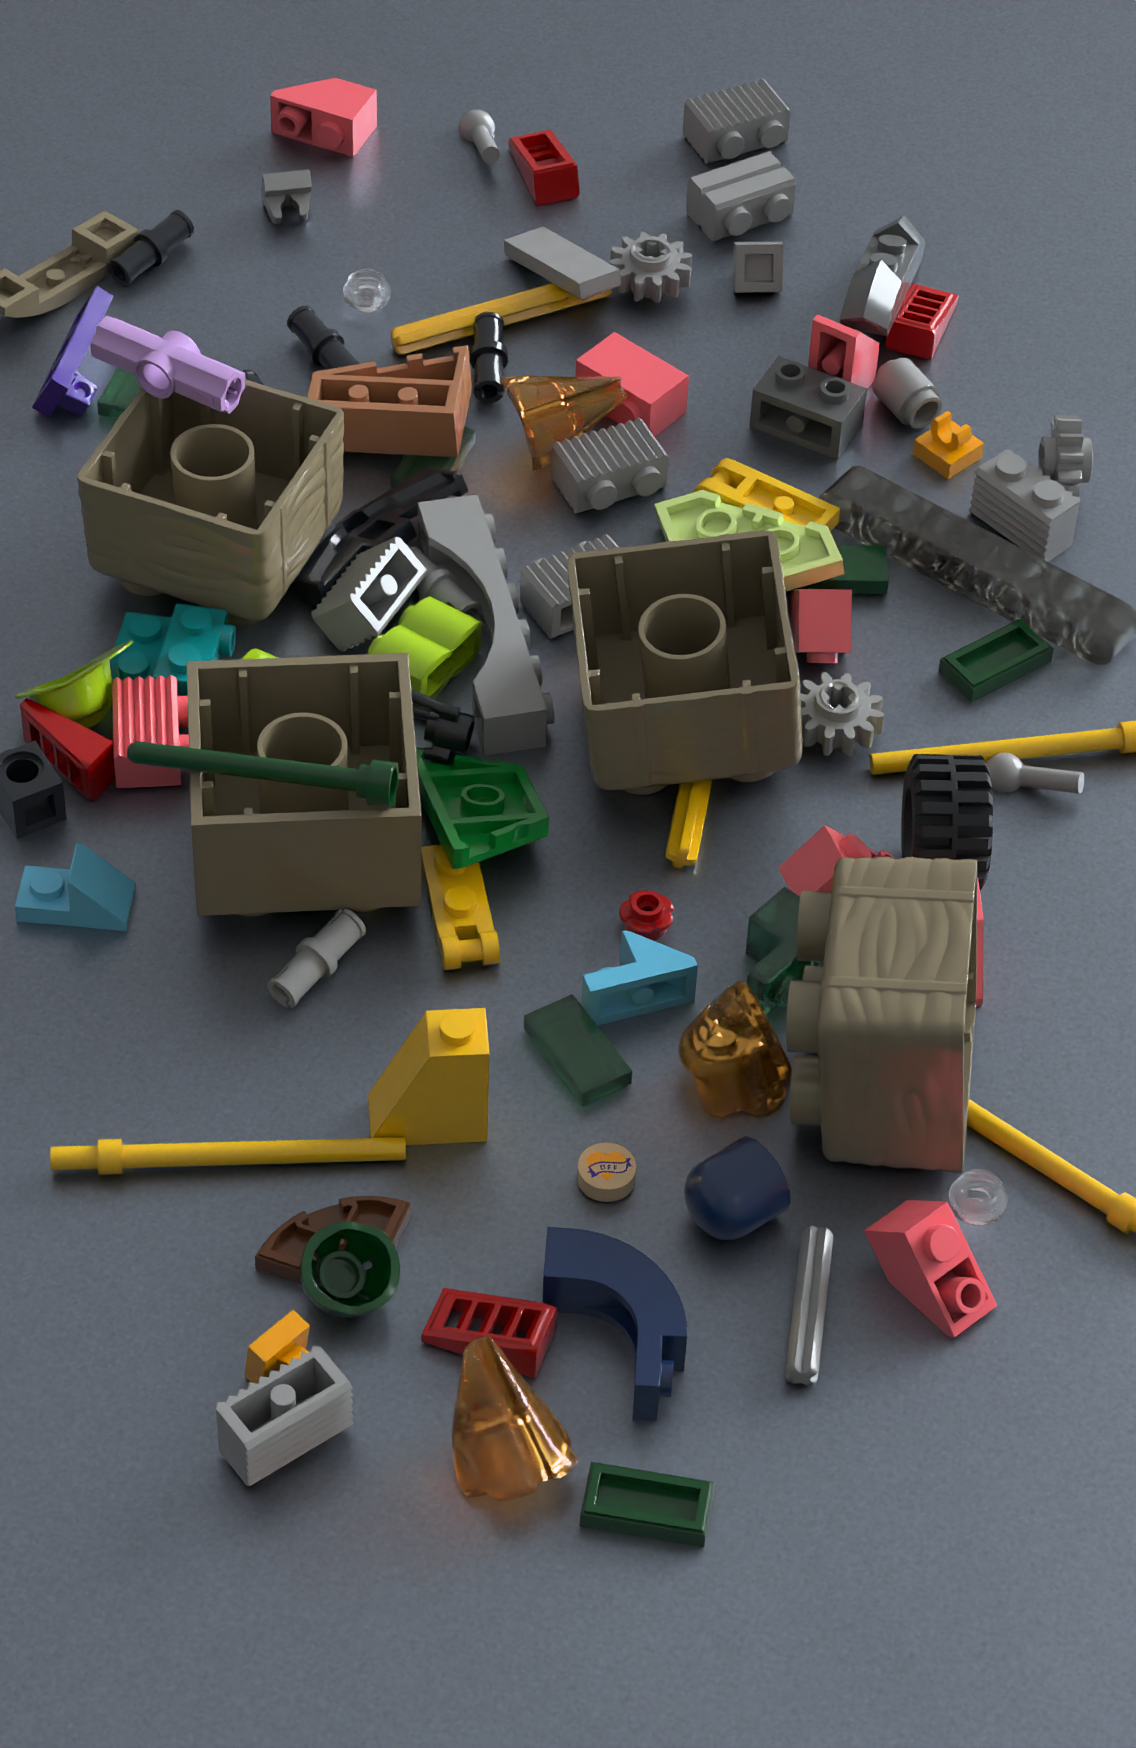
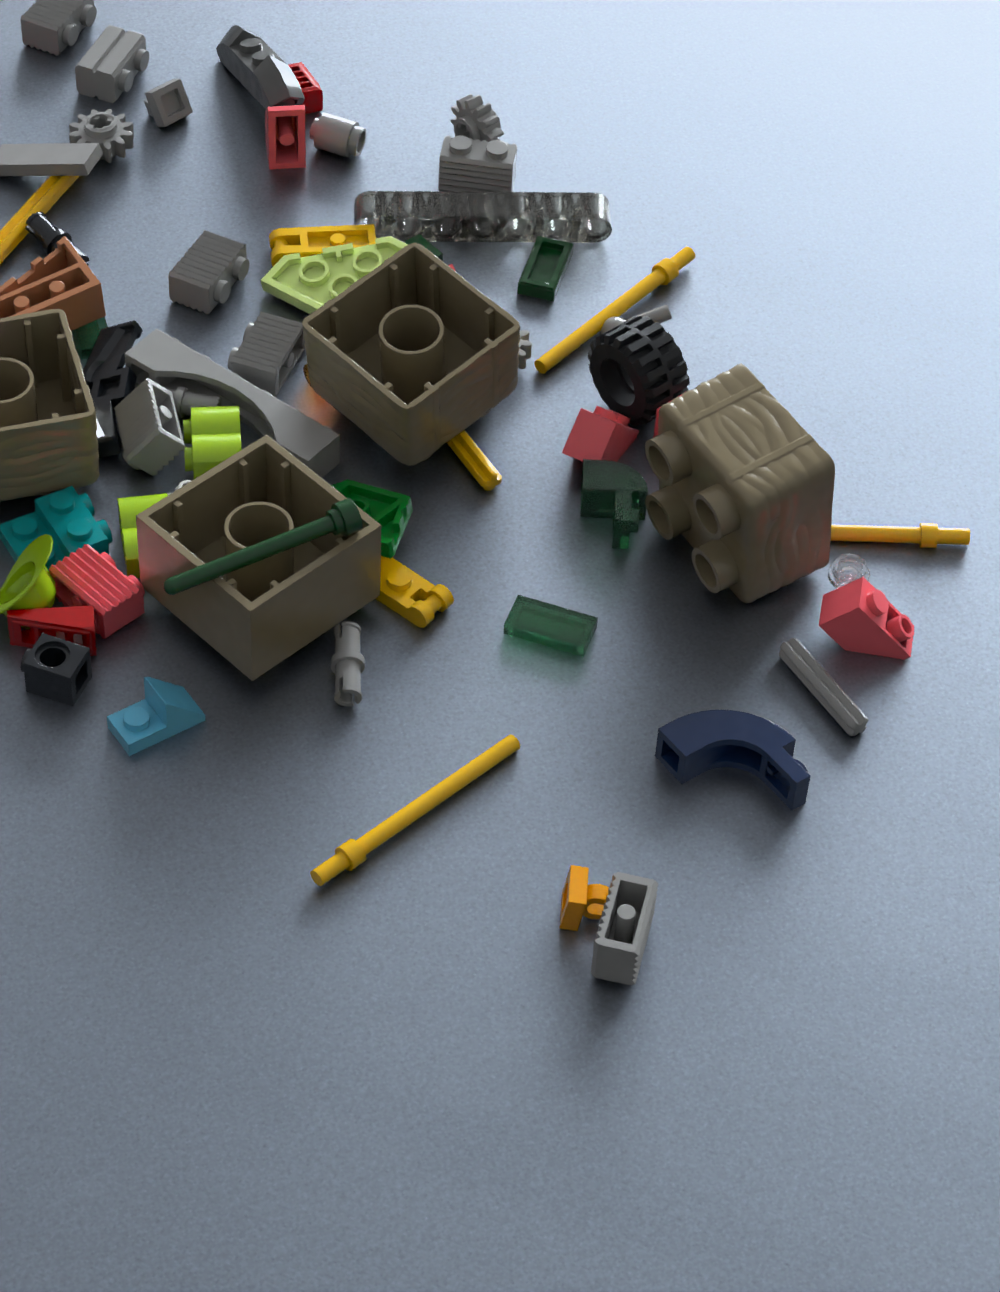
camera: 40 degrees left, 0 degrees up
reddish brown tile [255,1196,412,1284] -> none
dark green helmet [299,1221,400,1318] -> none
yellow slope [368,1008,489,1145] -> none
red slope [421,1288,558,1378] -> none
clear orange hat [452,1336,577,1501] -> none
clear orange hat [499,376,628,472] -> none
coral brick [574,332,689,437] -> none
tan tile [577,1142,637,1202] -> none
dark green tile [580,1462,715,1547] -> none
medium azure slope [581,931,698,1028] -> none
red plate [619,890,673,941] -> none
clear orange hat [678,981,792,1119] -> none
dark blue helmet [684,1136,791,1241] -> none
dark grey brick [749,356,867,460] -> none
light orange tile [913,411,984,479] -> none

